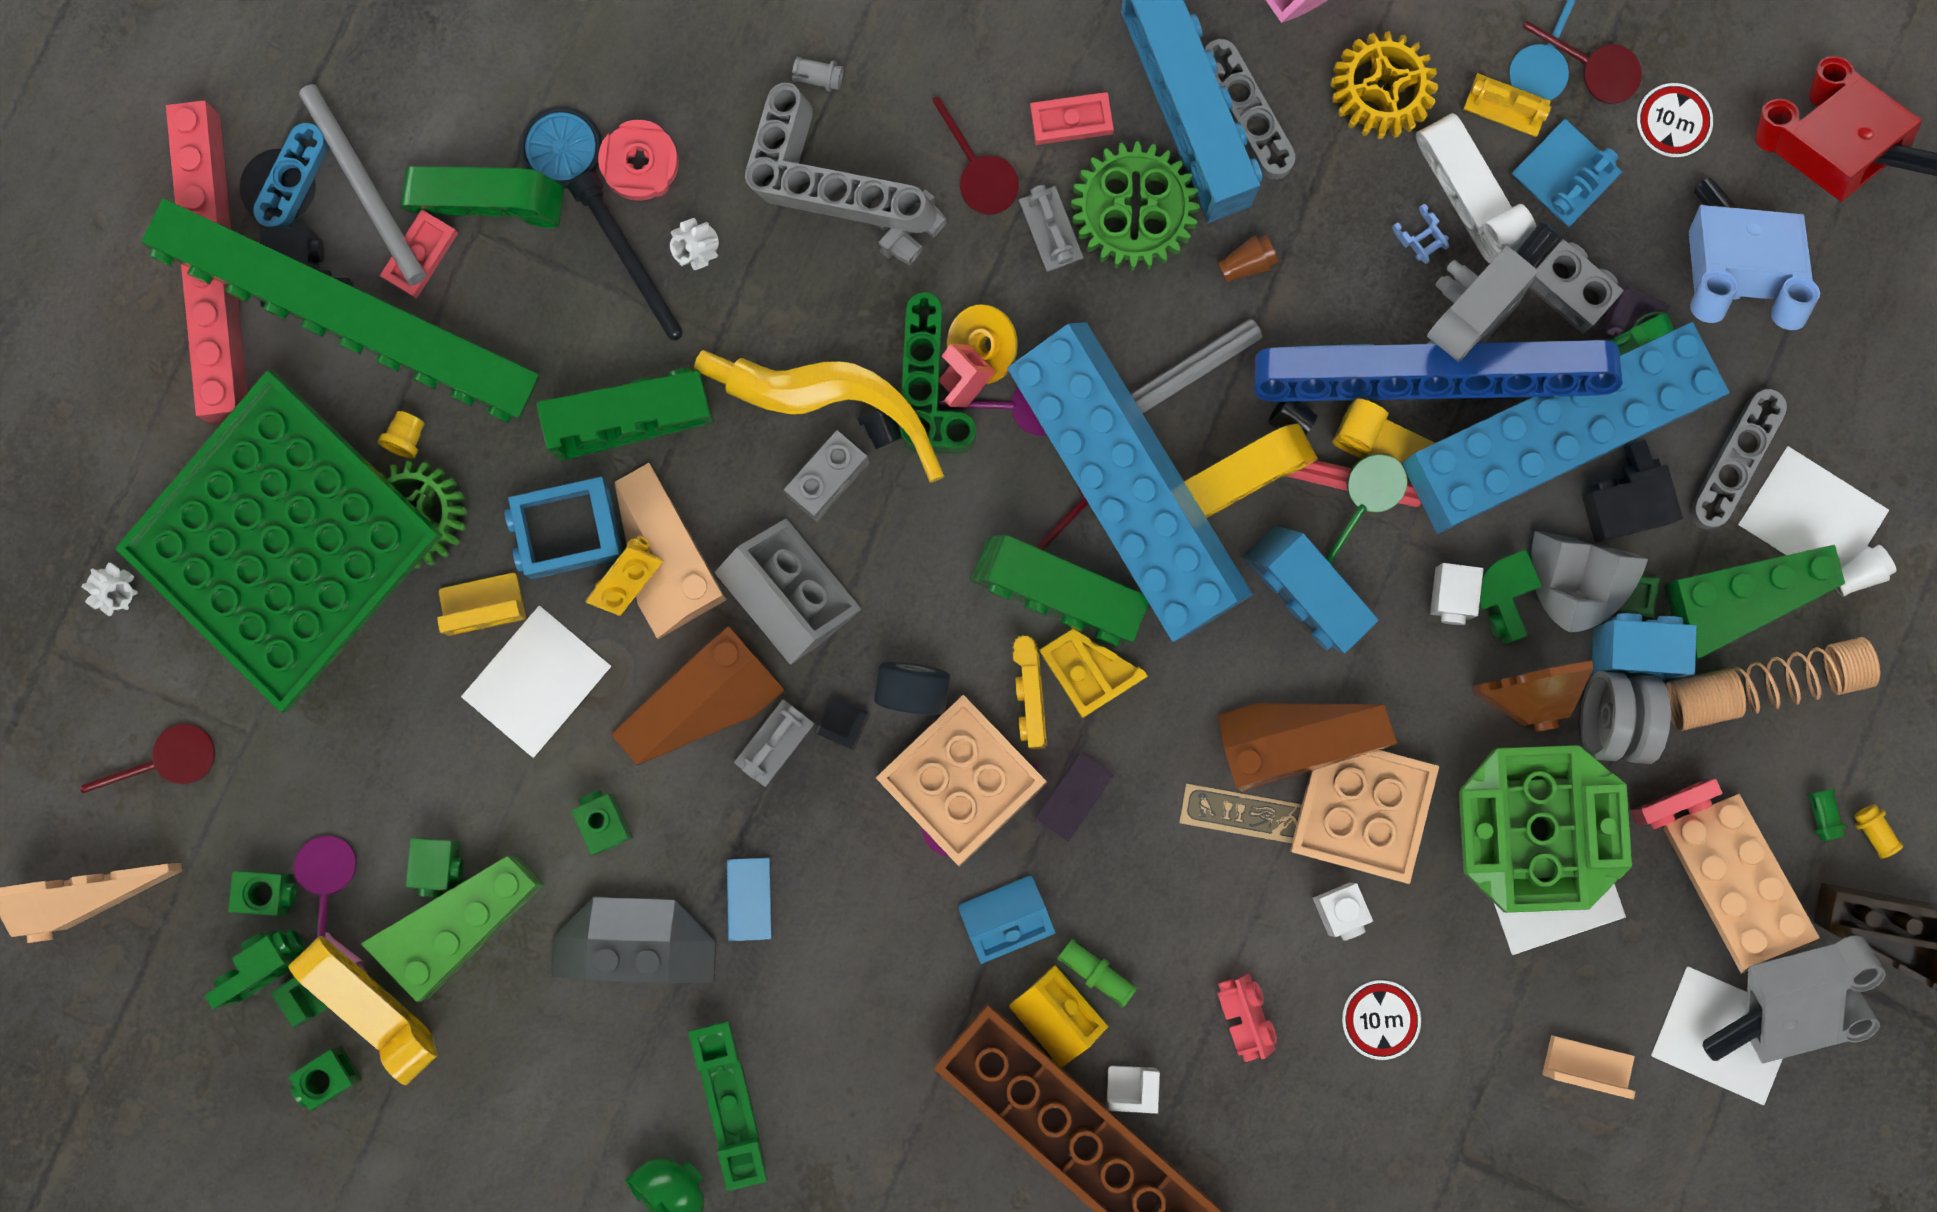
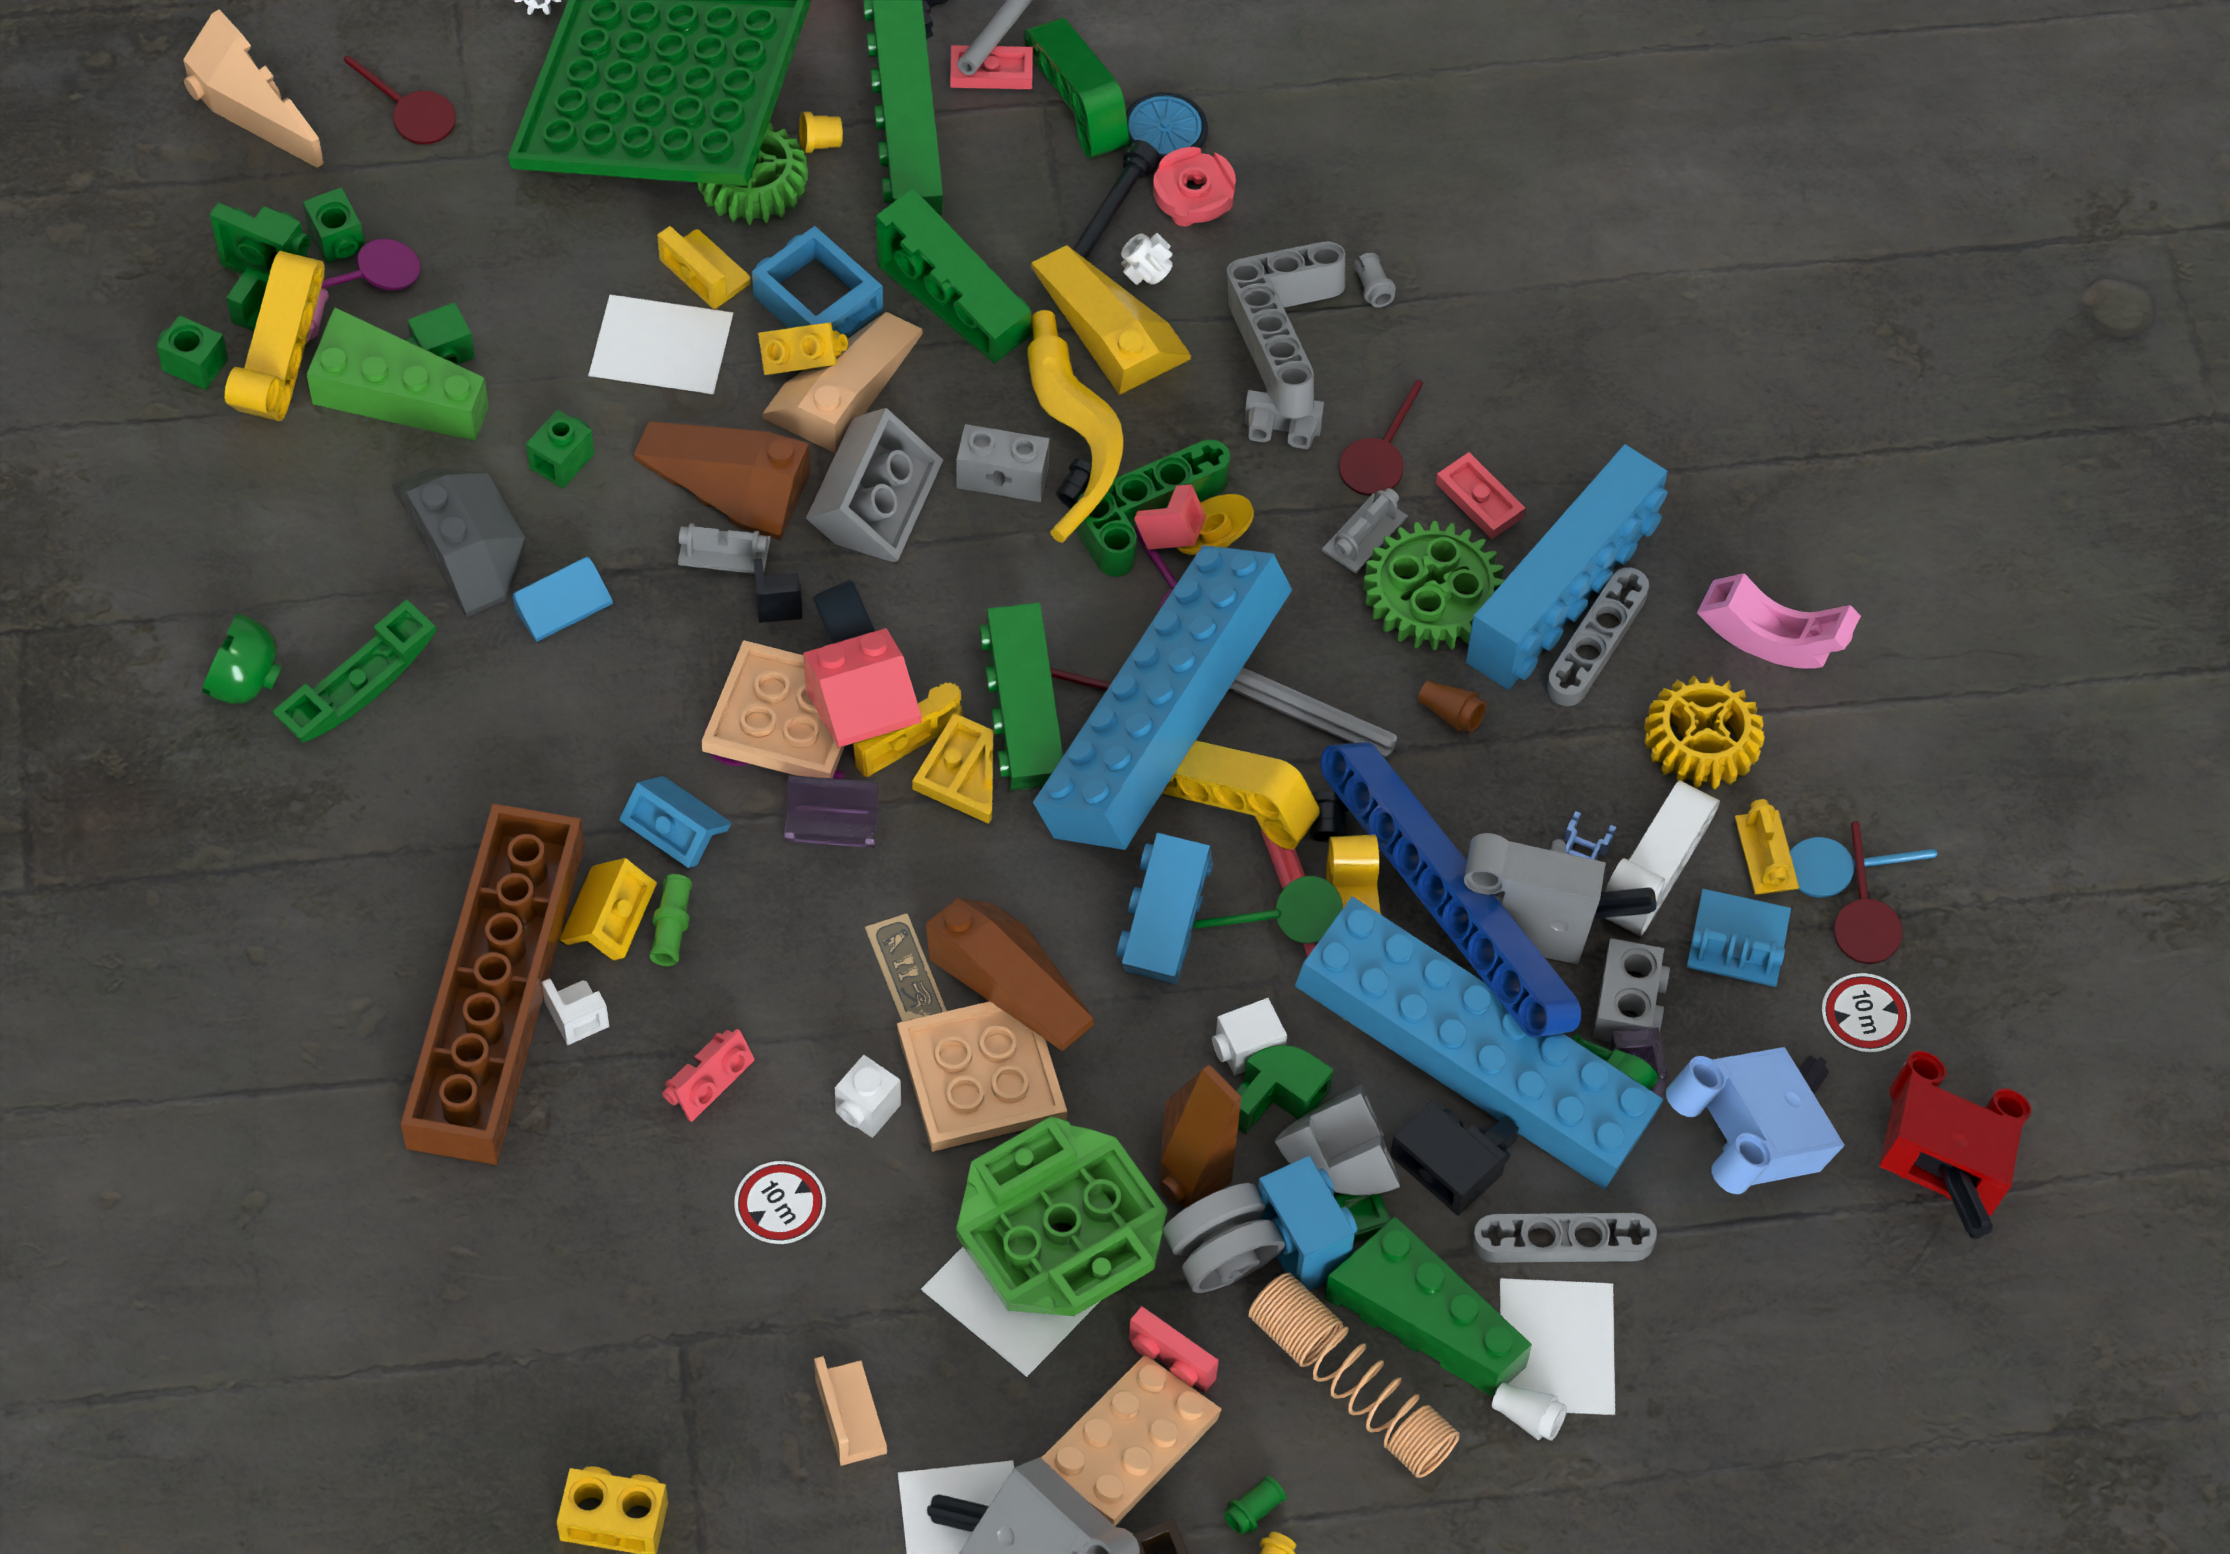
camera: 55 degrees right, 25 degrees down
none -> coral slope [803,628,922,748]
none -> yellow wedge [1031,245,1191,395]

